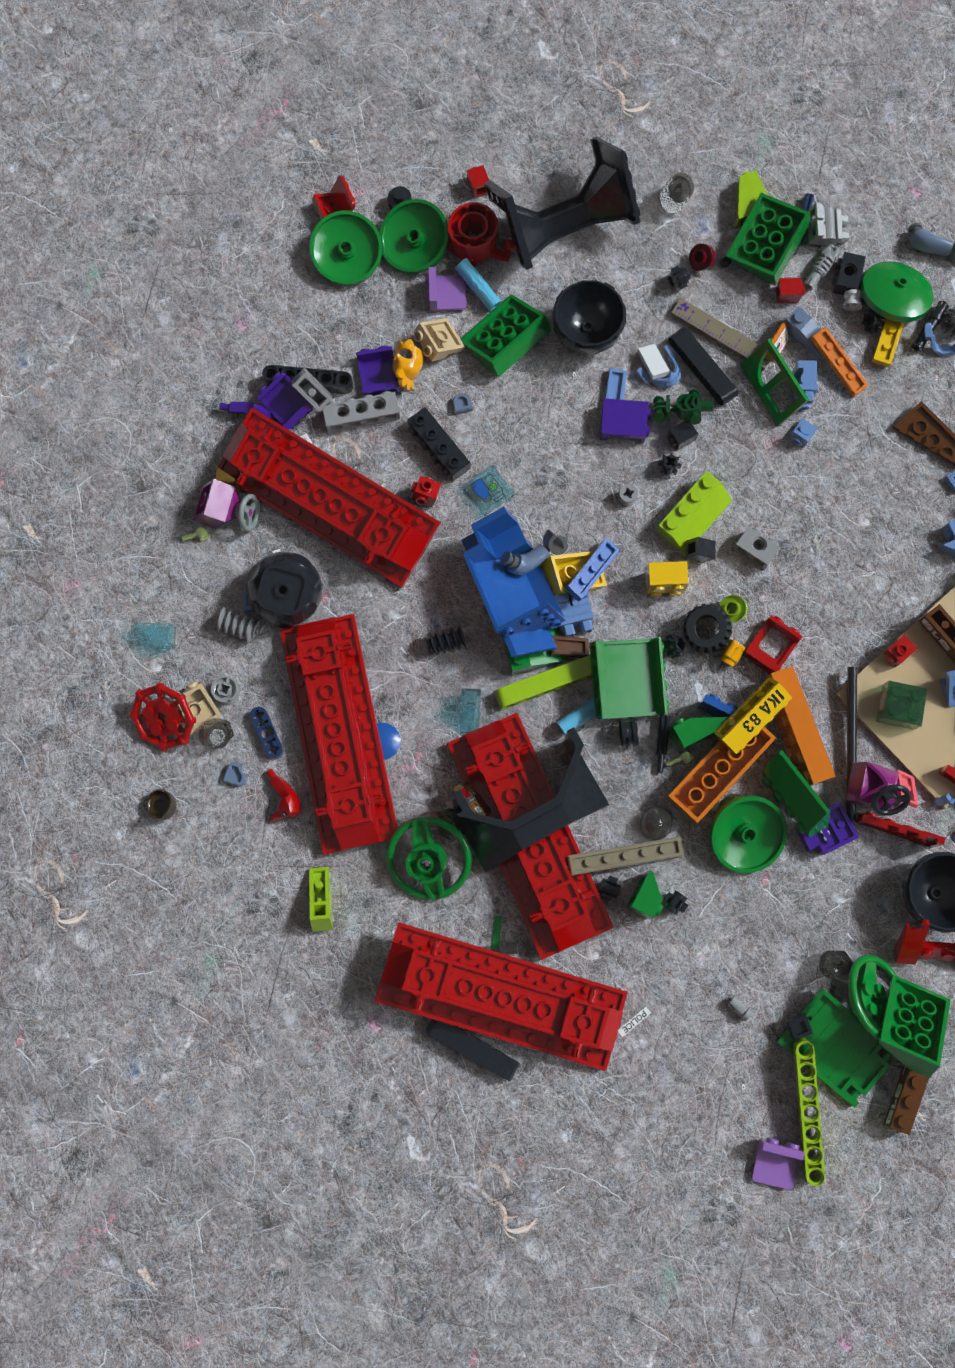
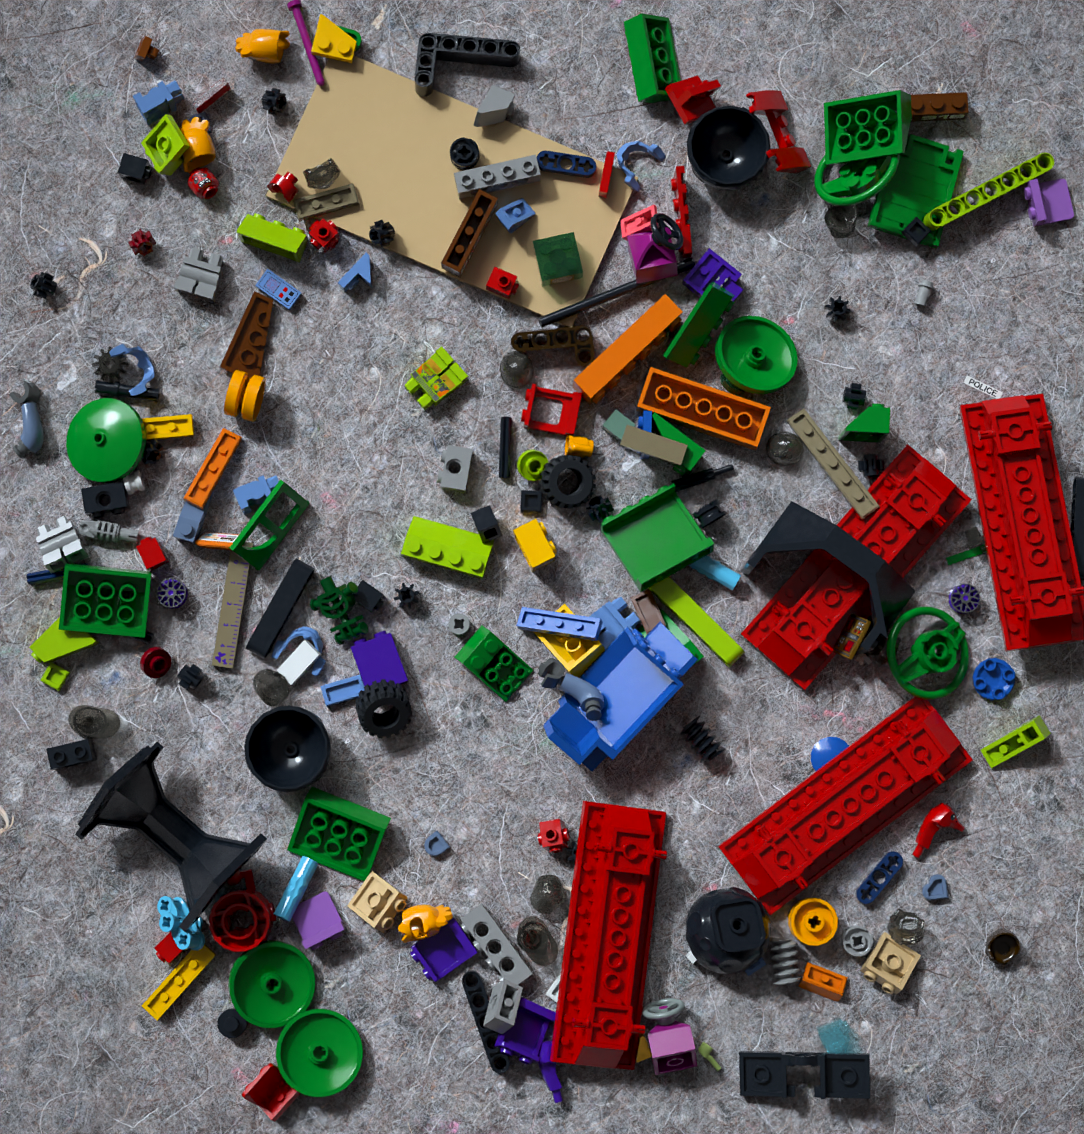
camera: 120 degrees left, 5 degrees up
red plate [128,682,196,752] -> none
black brick [407,407,471,482] -> none
clear light blue slope [460,688,481,733] -> none
clear light blue tile [463,465,515,516] -> none
yellowish green hand [666,752,694,767] -> none
yellow brick [714,677,792,754] -> none
medium blue bracket [789,418,818,448] -> none
none -> lime tile [40,662,70,691]
none -> black brick [46,739,97,770]
none -> yellow plate [142,944,216,1020]
none -> wheel [156,578,188,609]
none -> medium azure axle [157,896,205,951]
none -> light orange wheel [224,370,266,422]
none -> clear smoke hair [253,669,289,706]
none -> black tyre [355,679,412,739]
none -> lime hips [404,346,468,410]
none -> green slope [454,625,533,702]
none -> black axle [499,416,512,479]
none -> clear smoke hat [500,351,534,390]
none -> dark brown beam [511,325,595,367]
none -> clear smoke piece [517,916,558,966]
none -> black tile [520,490,542,513]
none -> clear smoke hair [530,874,567,915]
none -> sand green brick [602,409,636,443]
none -> dark tan tile [620,425,688,466]
none -> black plate [739,1051,871,1099]
none -> light orange wheel [788,897,838,946]
none -> orange slope [799,962,848,1002]
none -> black gear [824,296,851,323]
none -> wheel [948,584,980,614]
none -> blue dish [972,658,1015,700]

